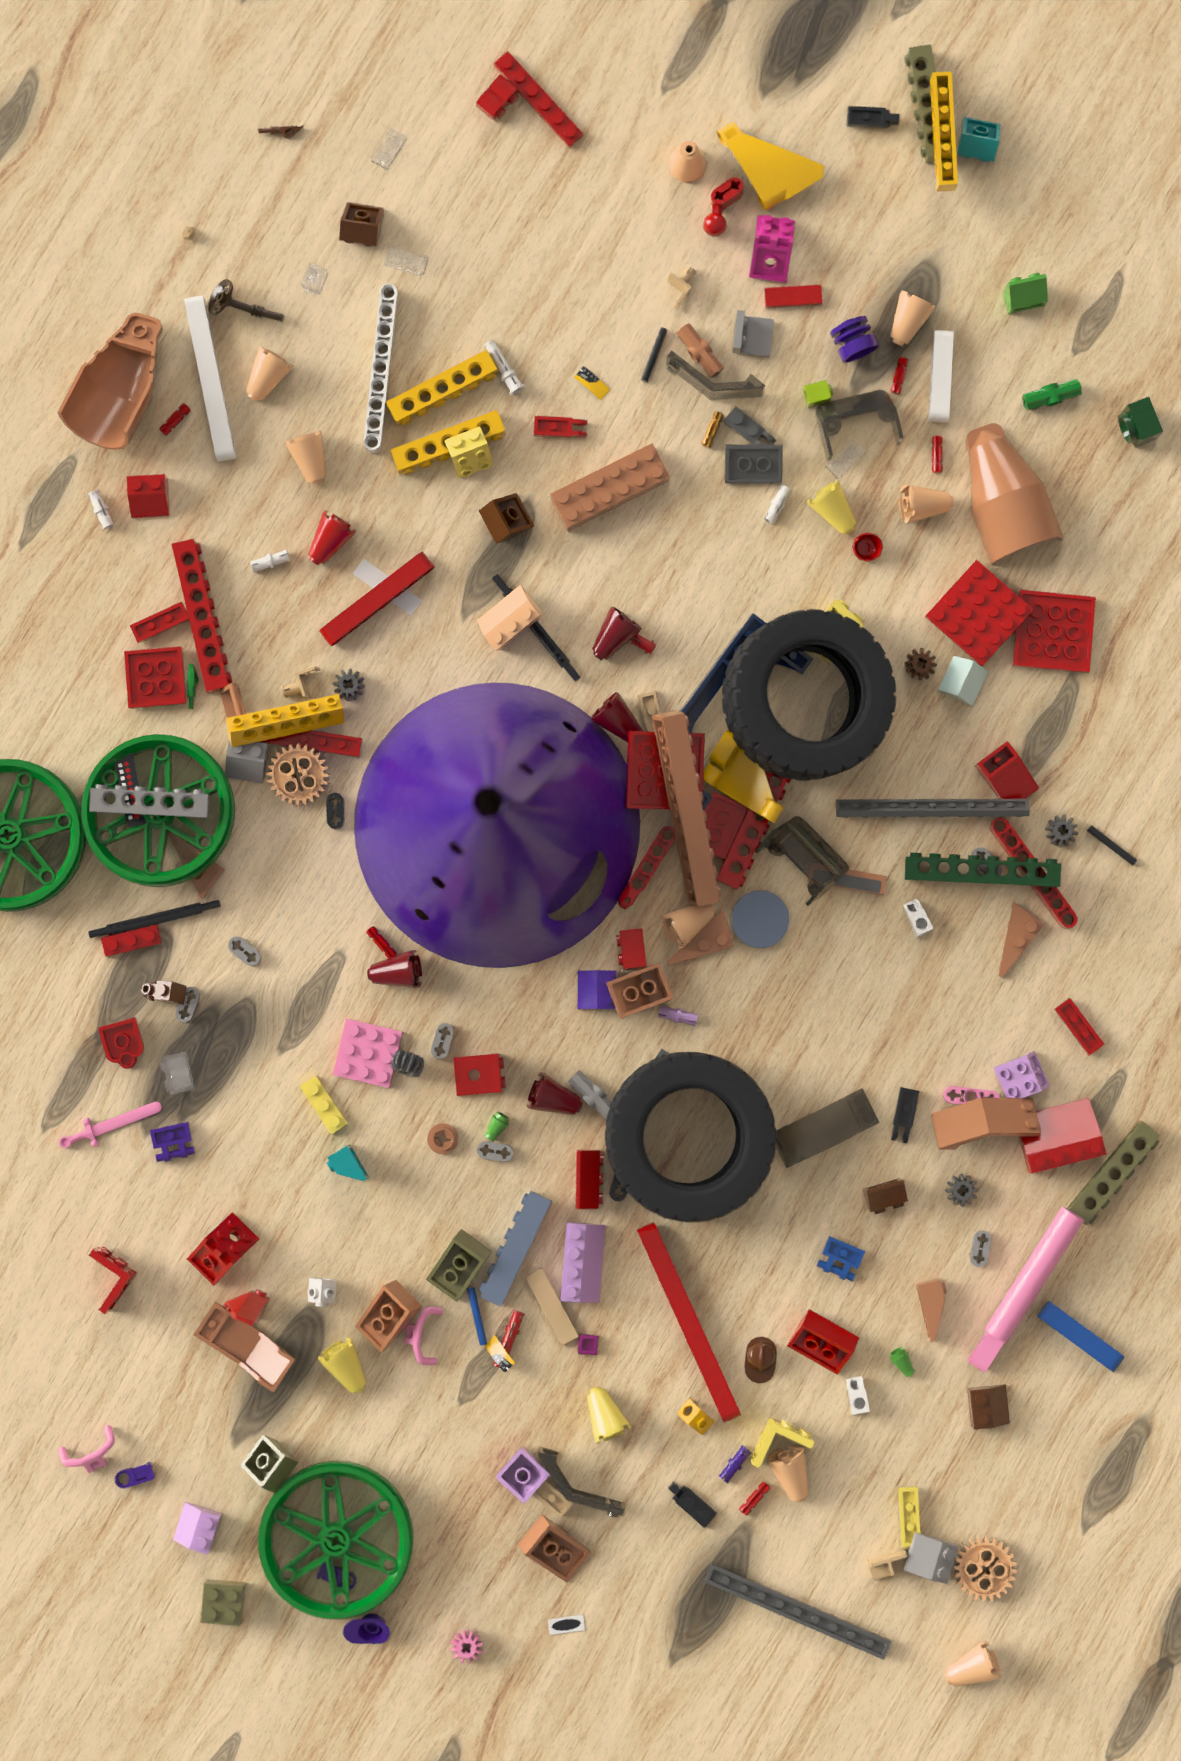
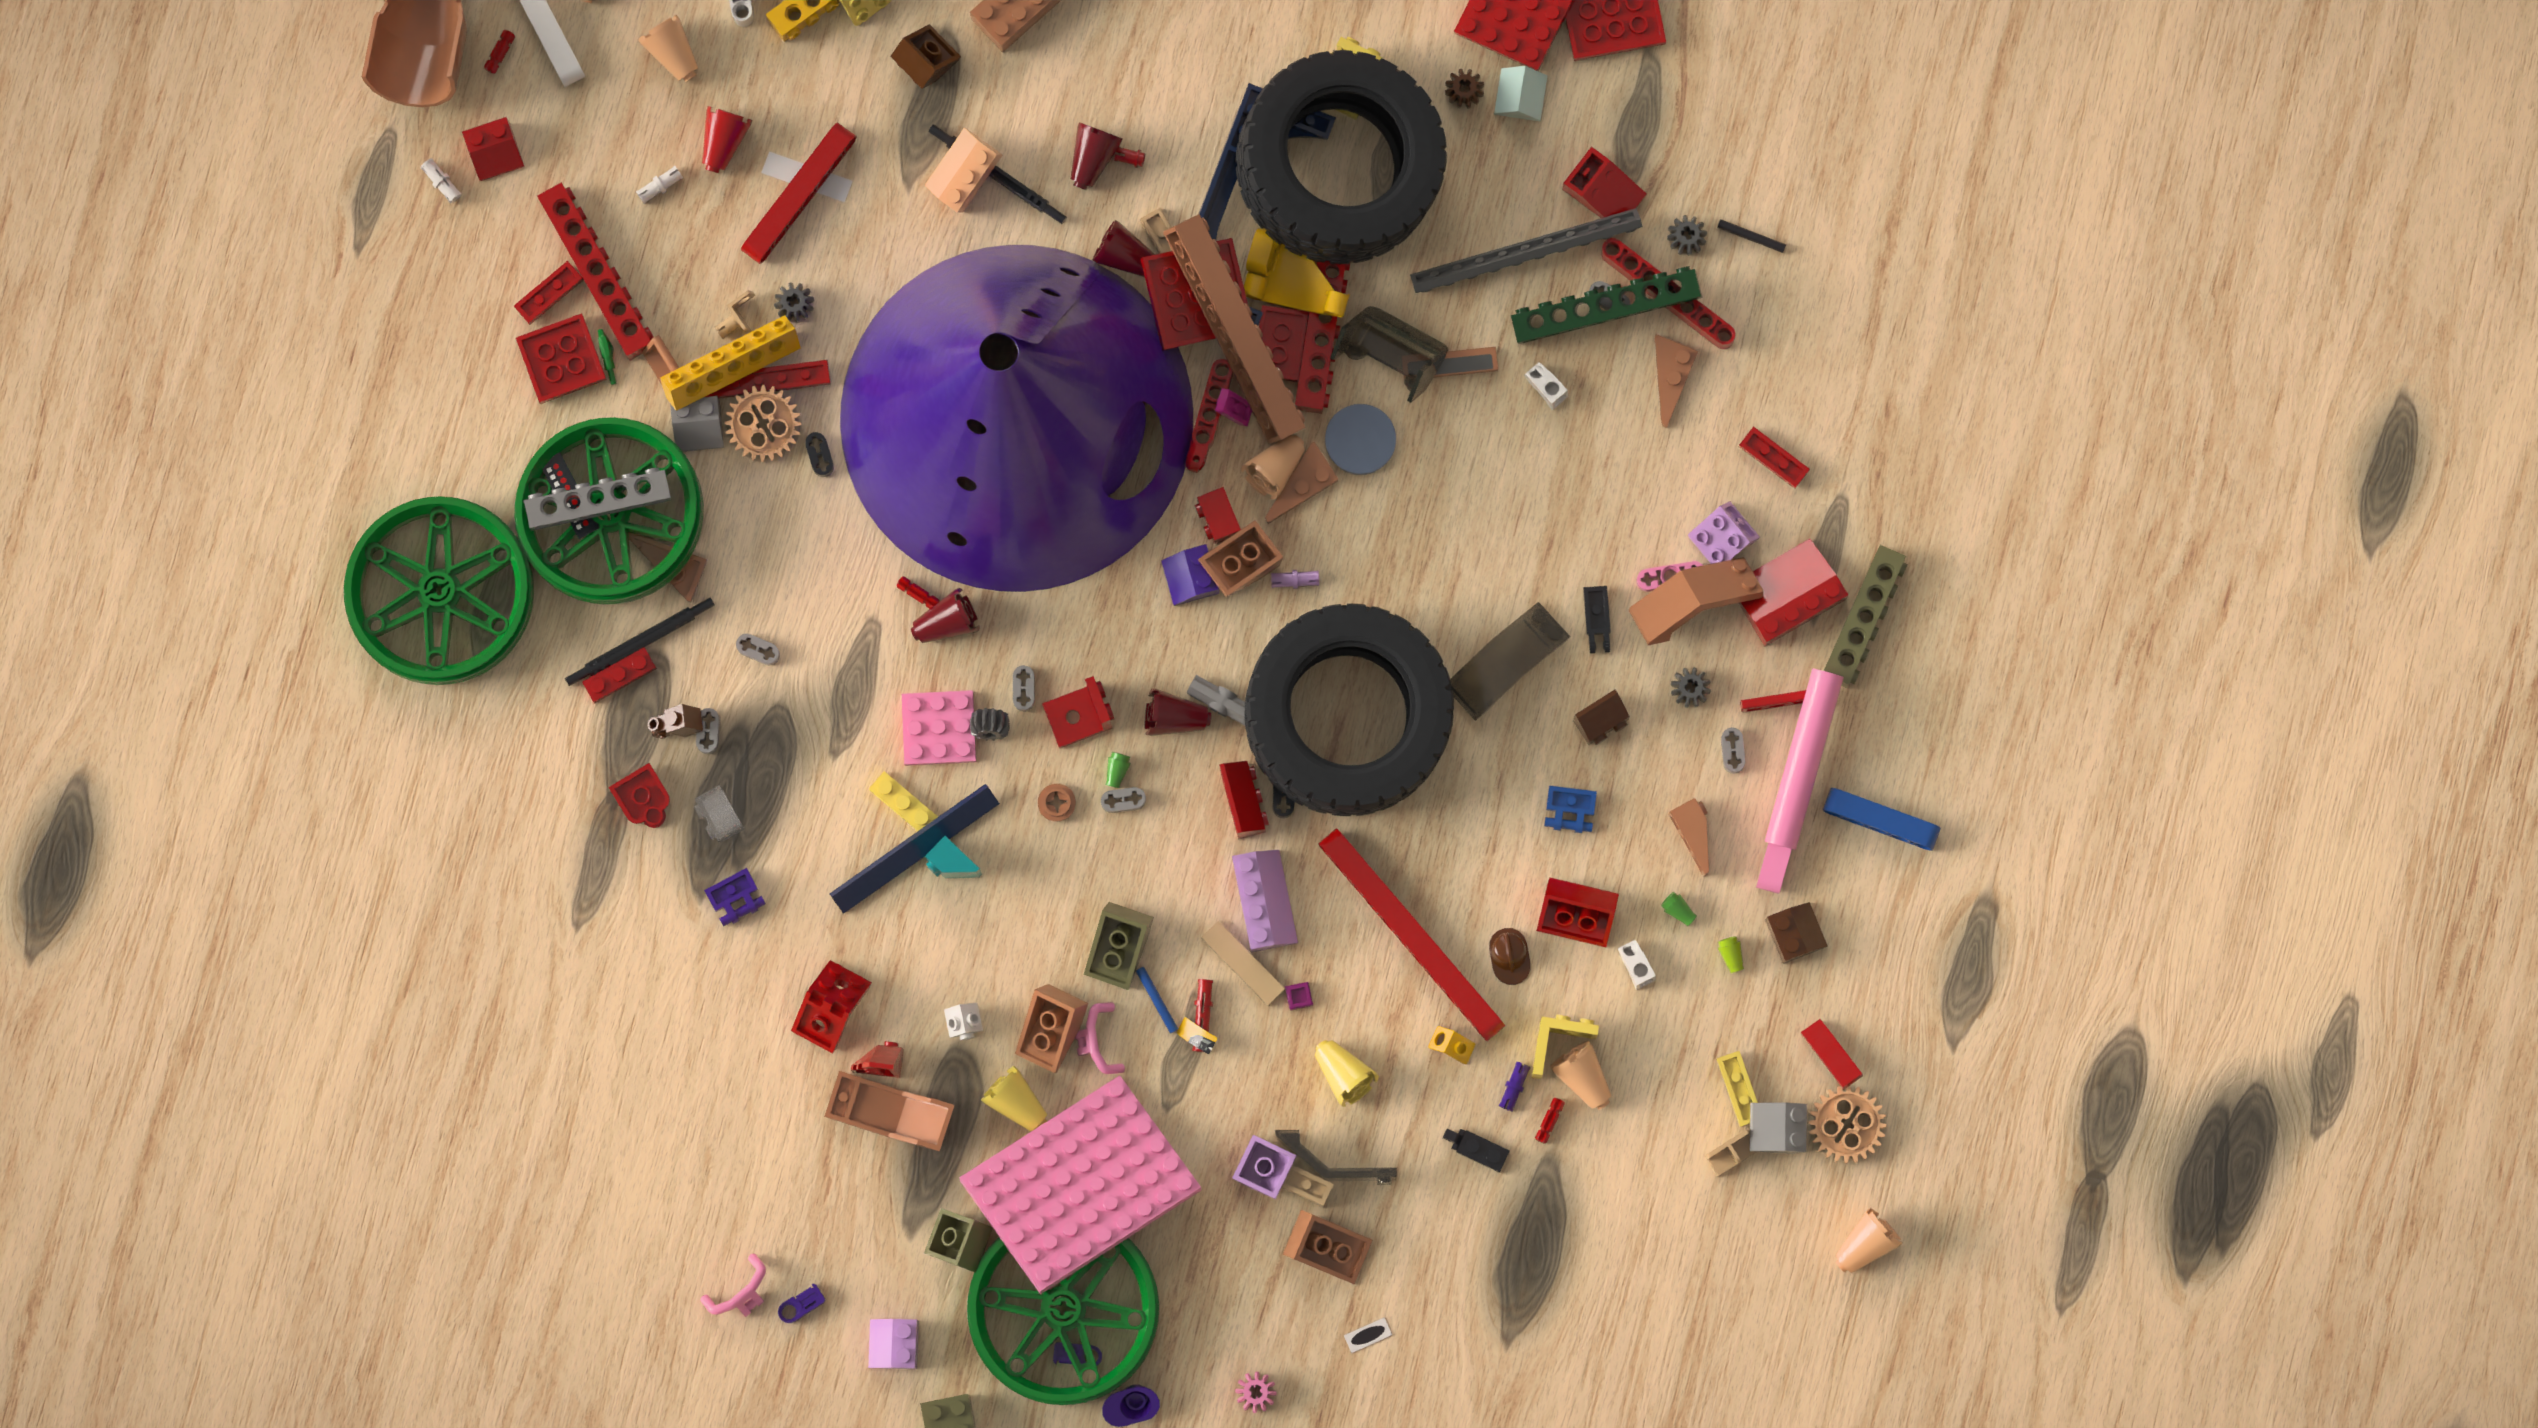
camera: 10 degrees left, 5 degrees down
bright pink sword [59,1102,162,1148] -> none
red bracket [88,1246,137,1314] -> none
sand blue brick [479,1191,552,1307] -> none
dark grey plate [704,1563,891,1660] -> none
none -> dark blue tile [829,784,1000,914]
none -> bright pink plate [959,1075,1201,1294]
none -> dark pink plate [1215,389,1252,427]
none -> lime cone [1718,936,1744,973]
none -> red tile [1740,690,1806,713]
none -> red tile [1801,1019,1863,1090]

